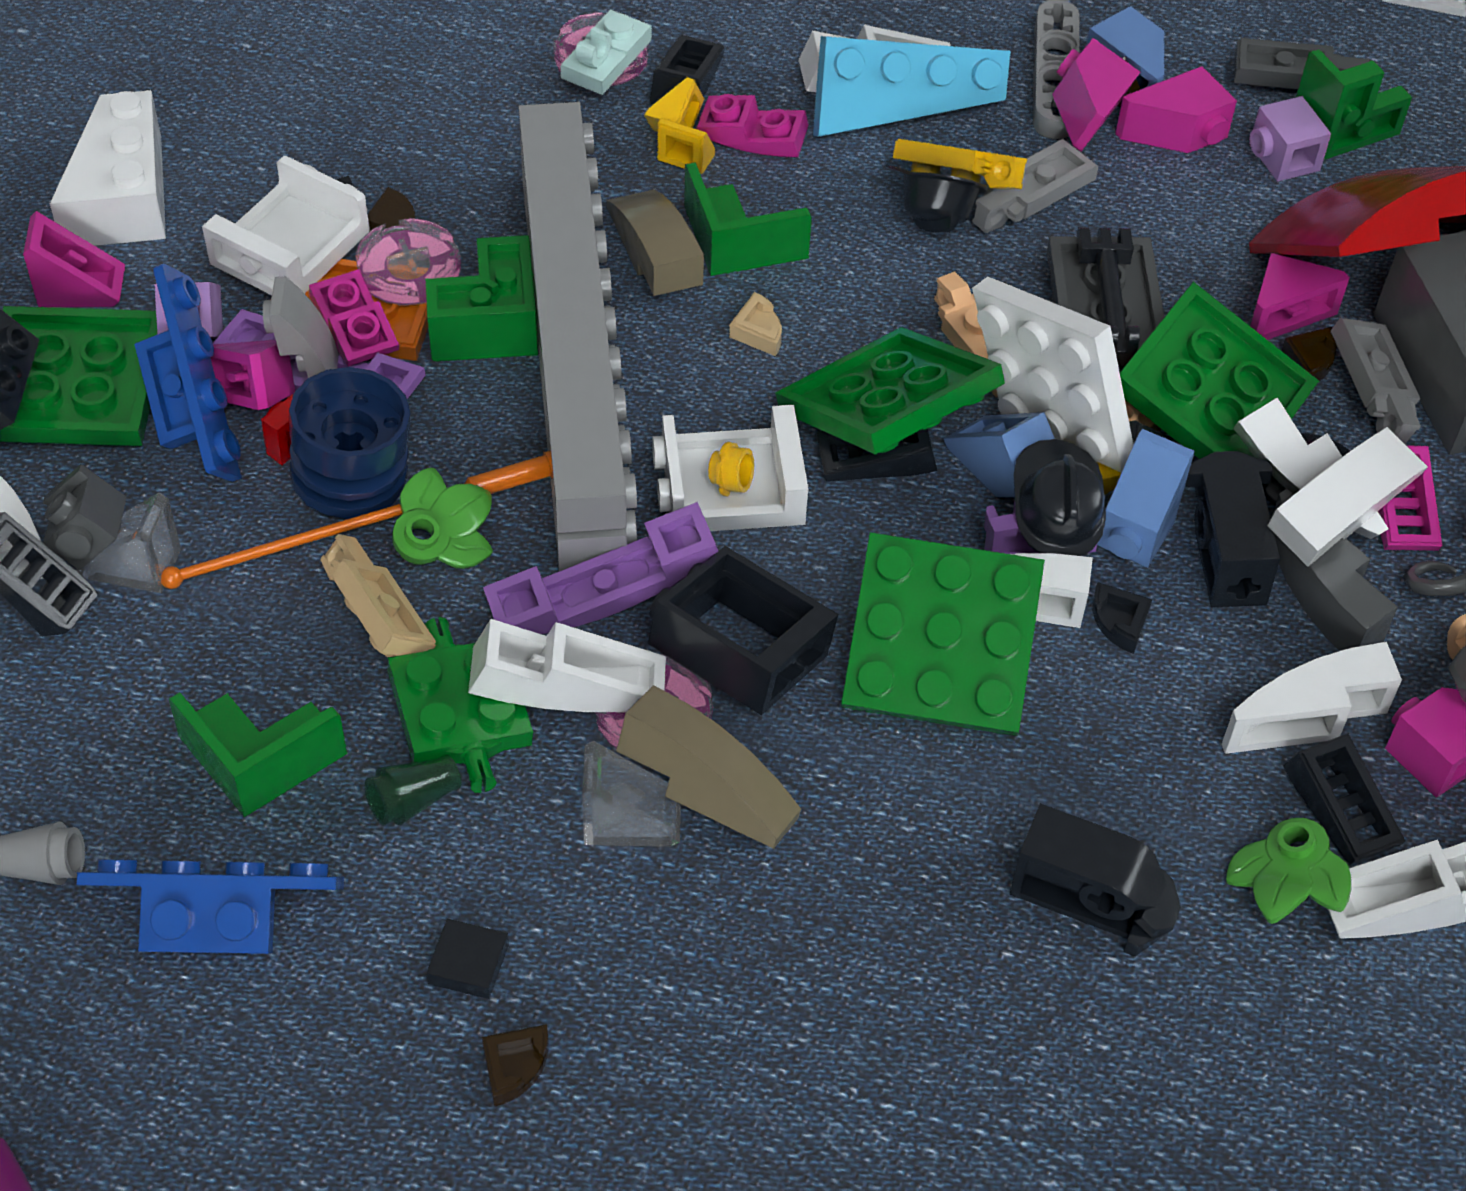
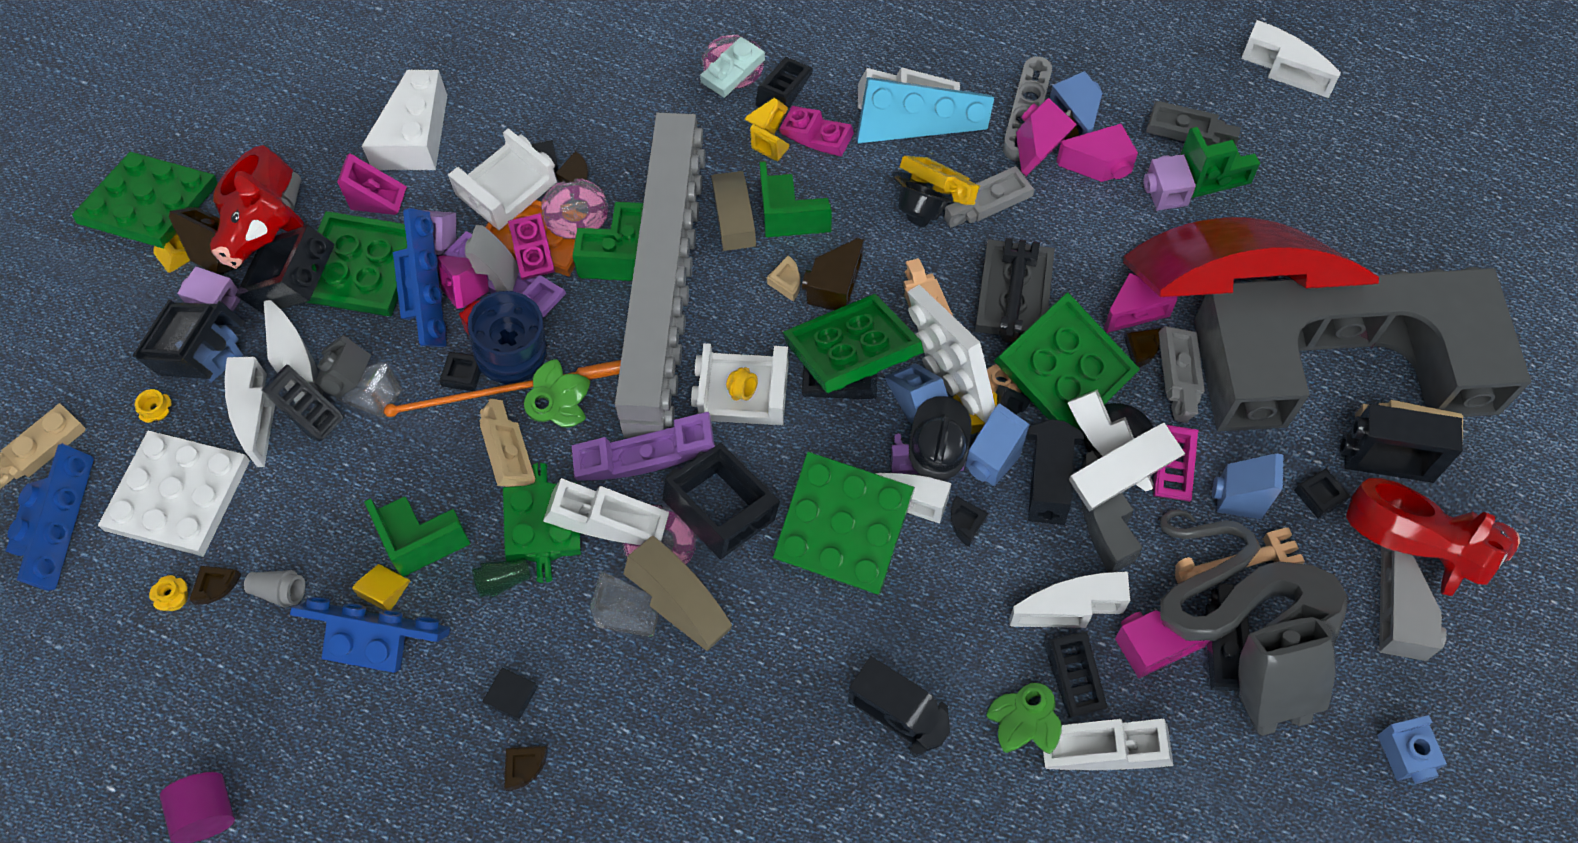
camera: 15 degrees right, 10 degrees up
none -> yellow slope [352,564,411,610]
none -> black tile [439,352,481,391]
none -> dark brown slope [802,238,864,310]

